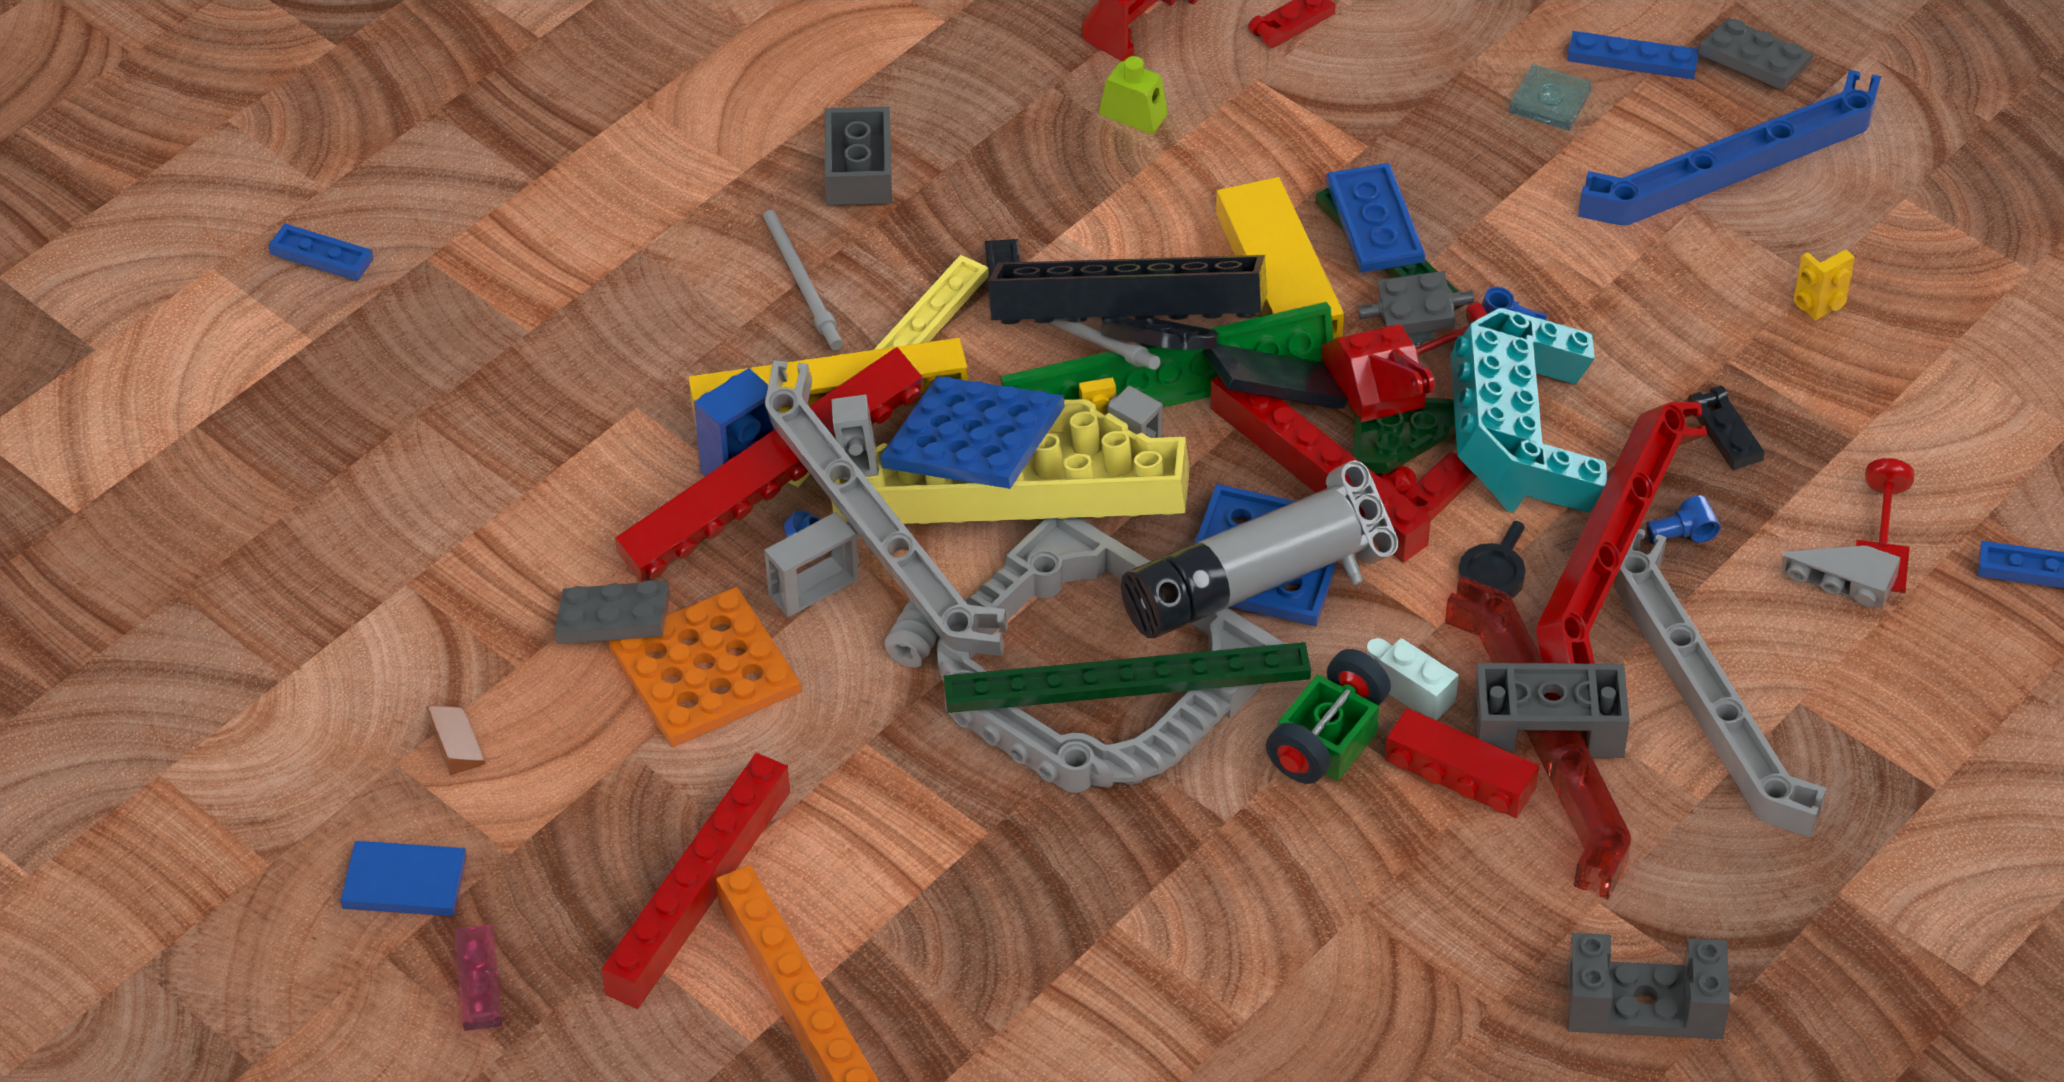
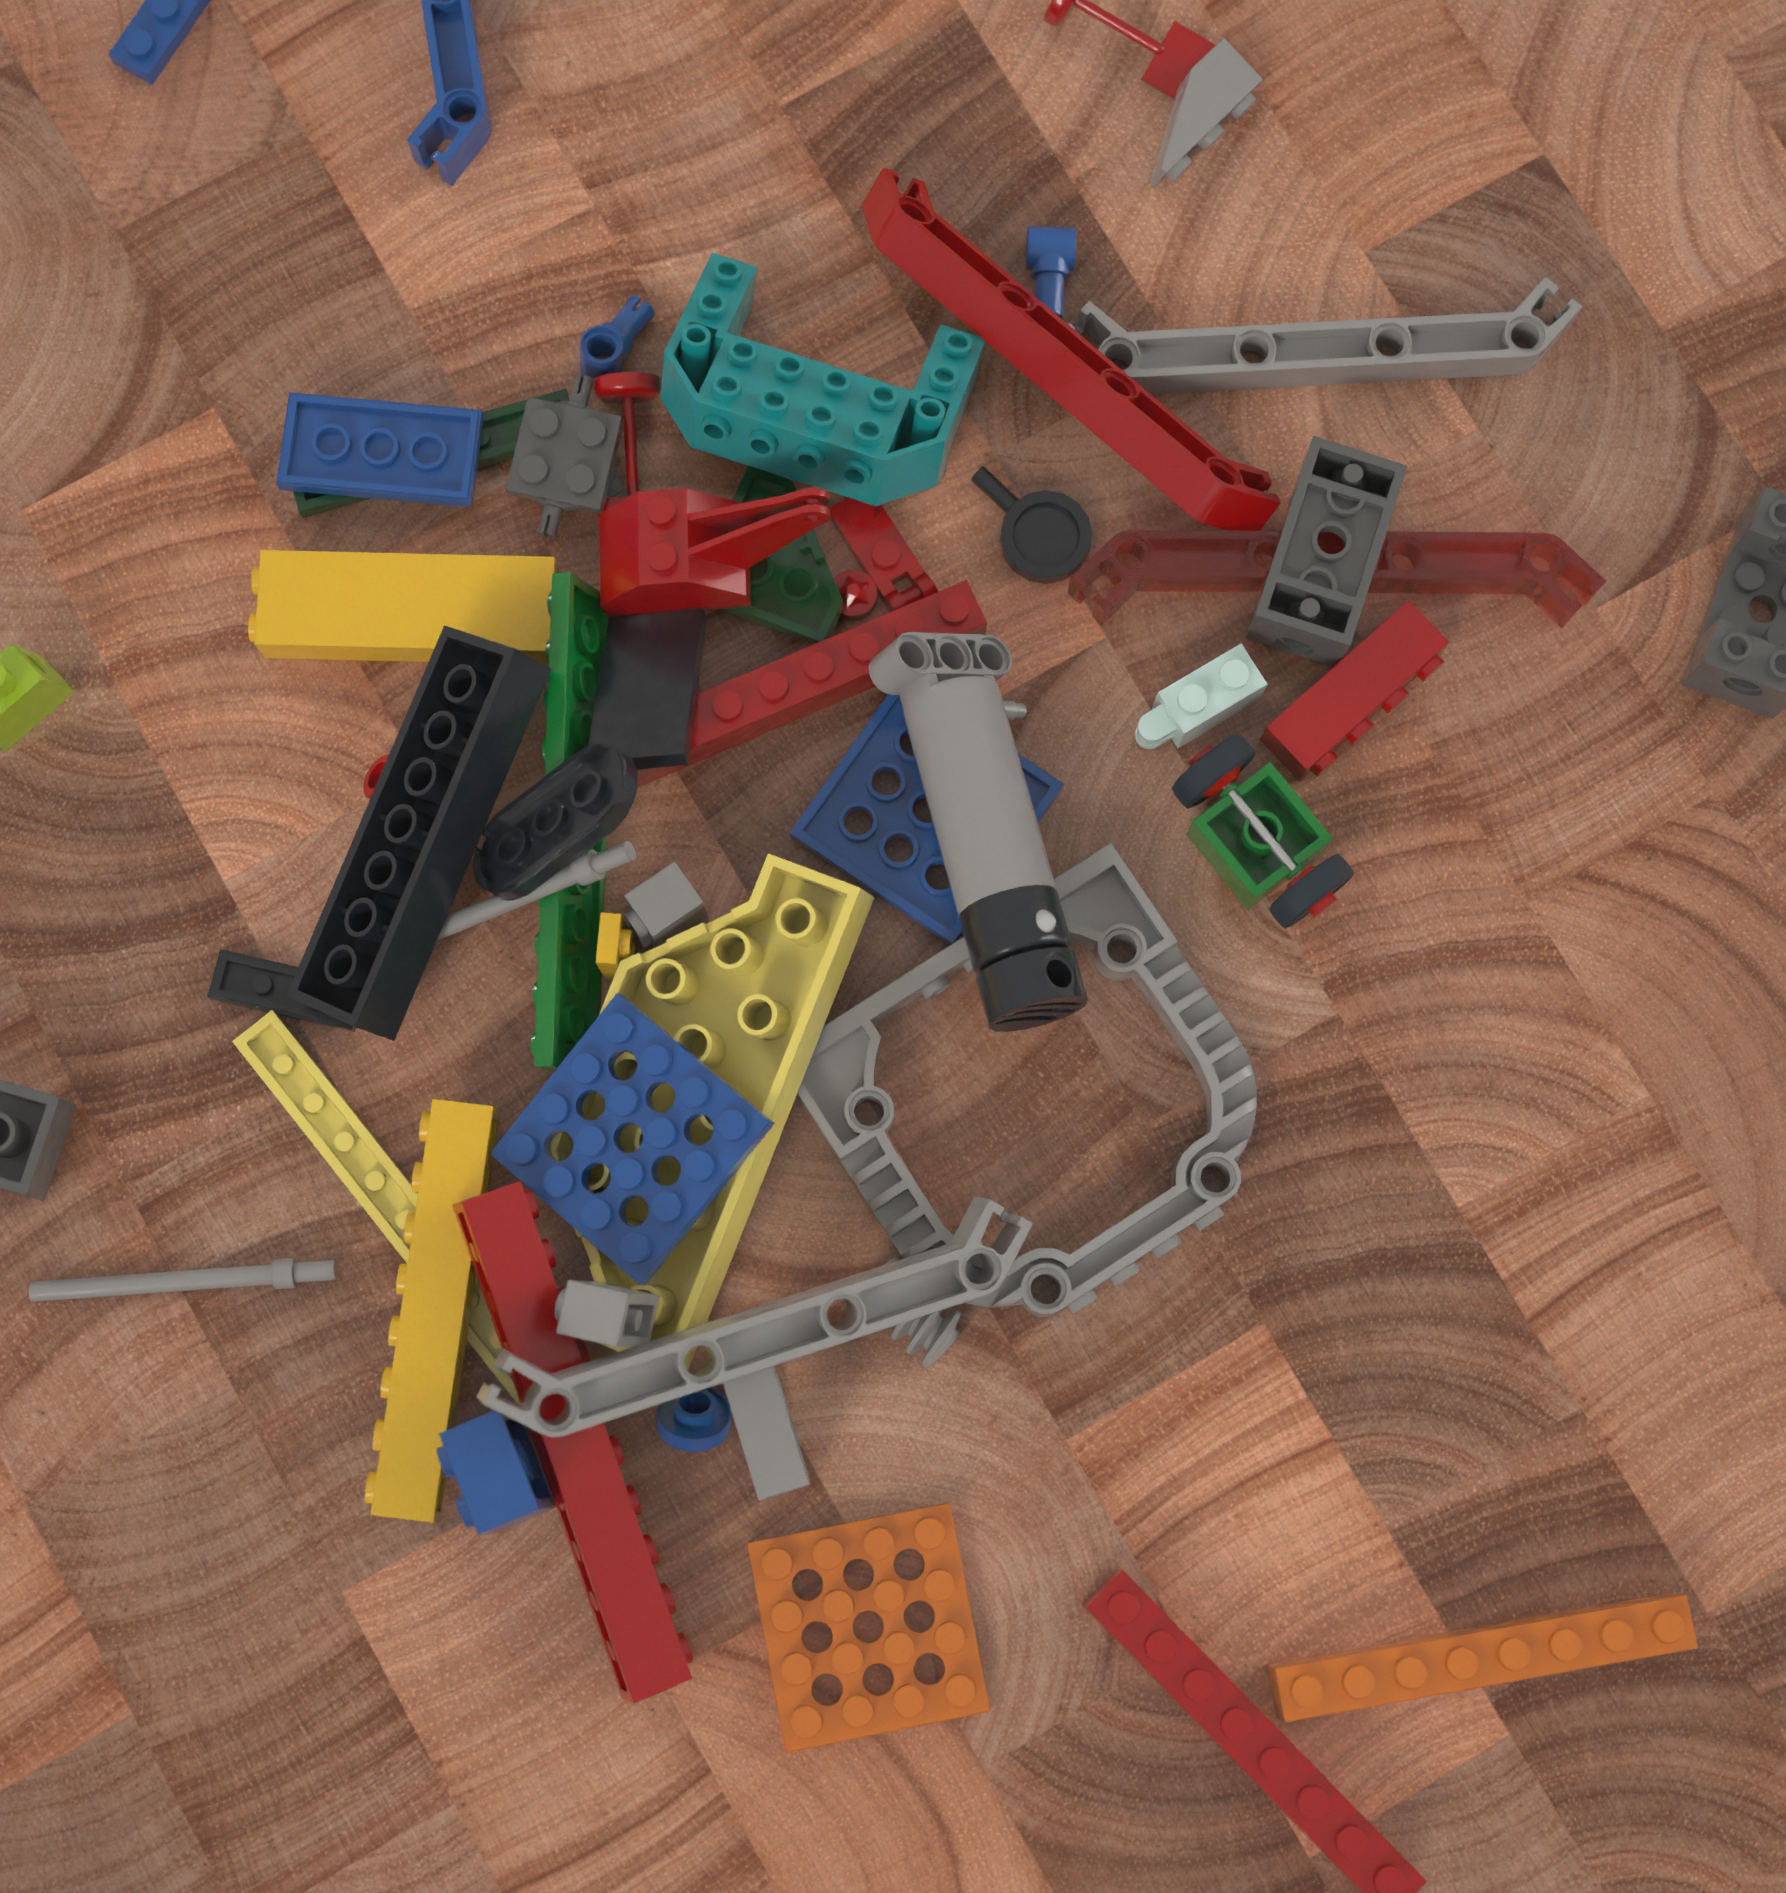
camera: 75 degrees left, 30 degrees up
dark grey plate [554,580,670,644] -> none
dark green plate [943,642,1311,713] -> none
clear light blue tile [1509,64,1593,131] -> none
black plate [1688,385,1765,470] -> none

